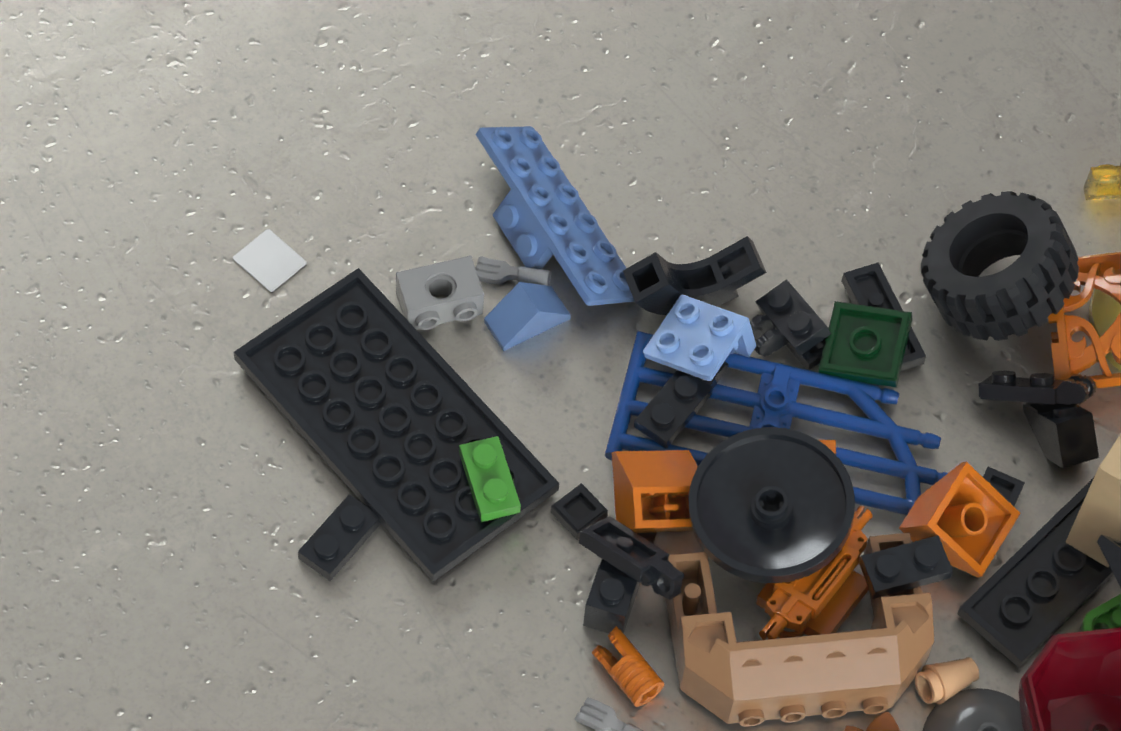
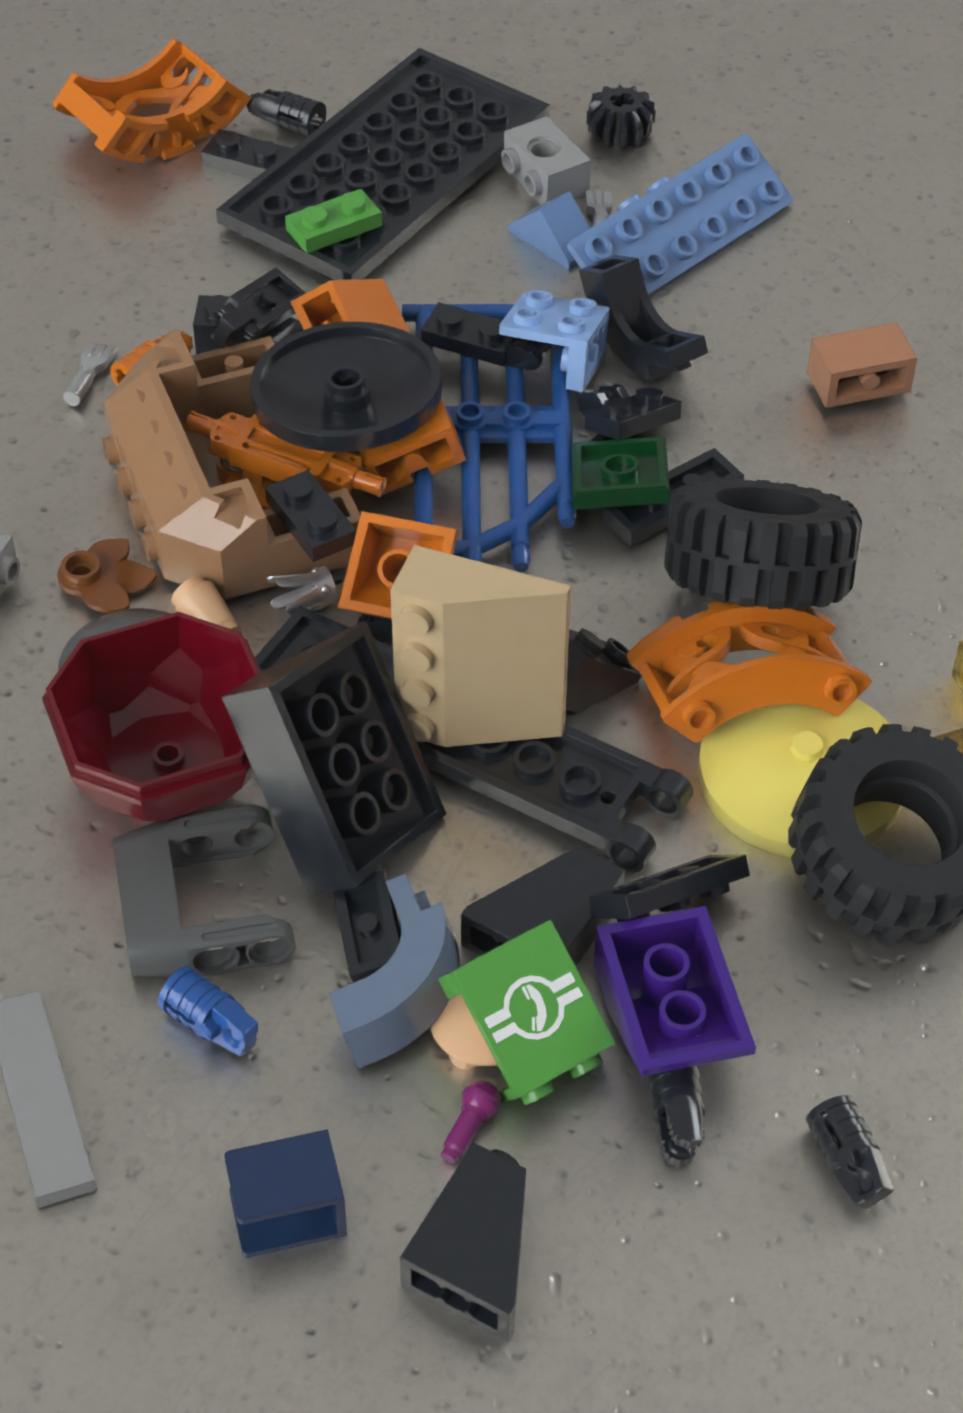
camera: 80 degrees right, 10 degrees down
white sticker [233,229,307,292] -> none
black hinge [979,371,1097,405] -> none
none -> orange fence [52,38,252,163]
none -> black hinge [246,89,327,137]
none -> flat silver piece [266,566,343,626]
none -> black gear [586,84,656,150]
none -> nougat brick [807,323,917,408]

